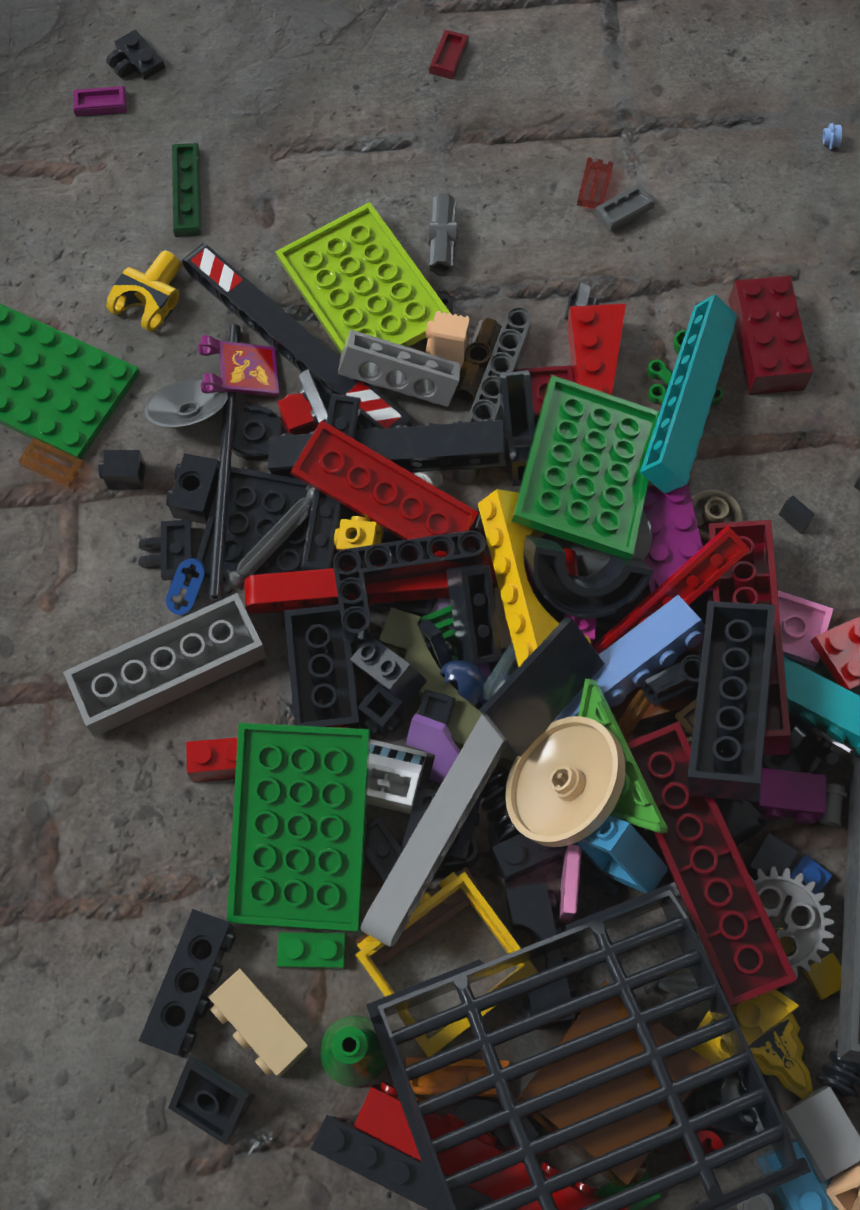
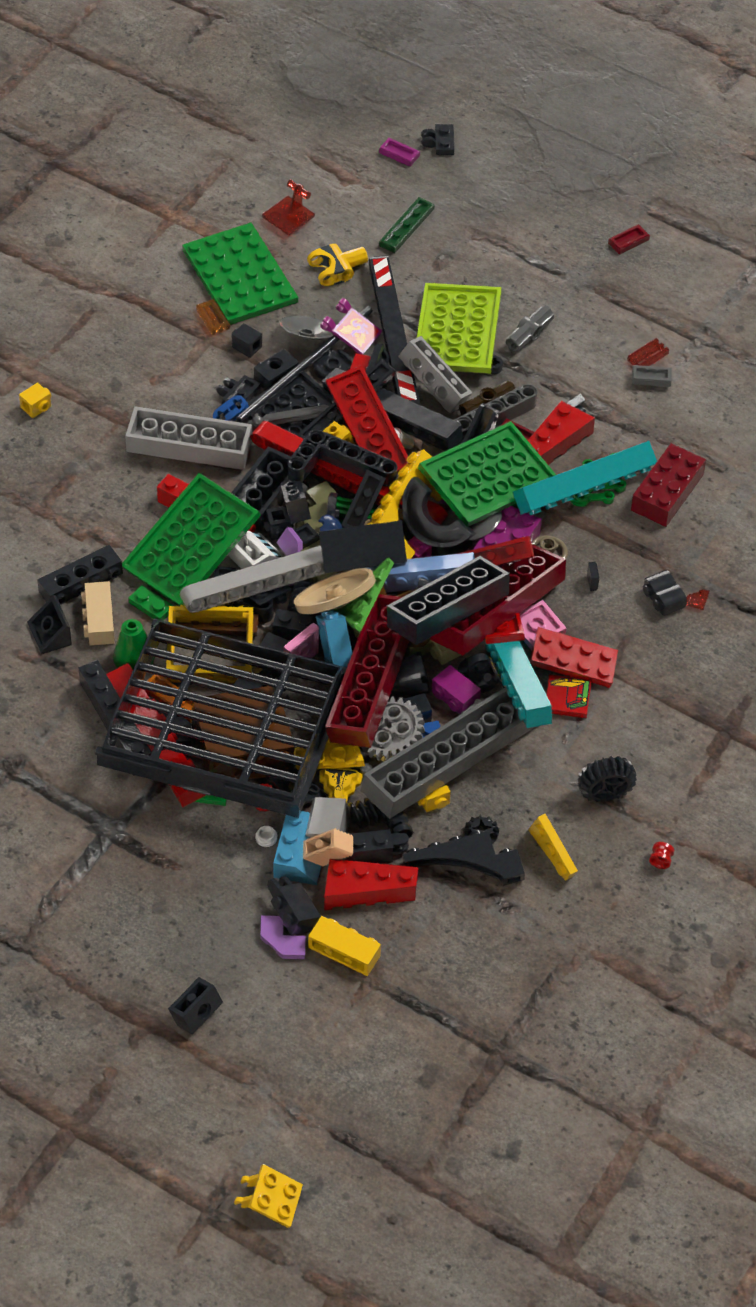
camera: 35 degrees right, 15 degrees down
light nougat brick [426,311,470,369] -> none
none -> clear red plate [262,179,315,235]
none -> red tile [485,613,525,644]

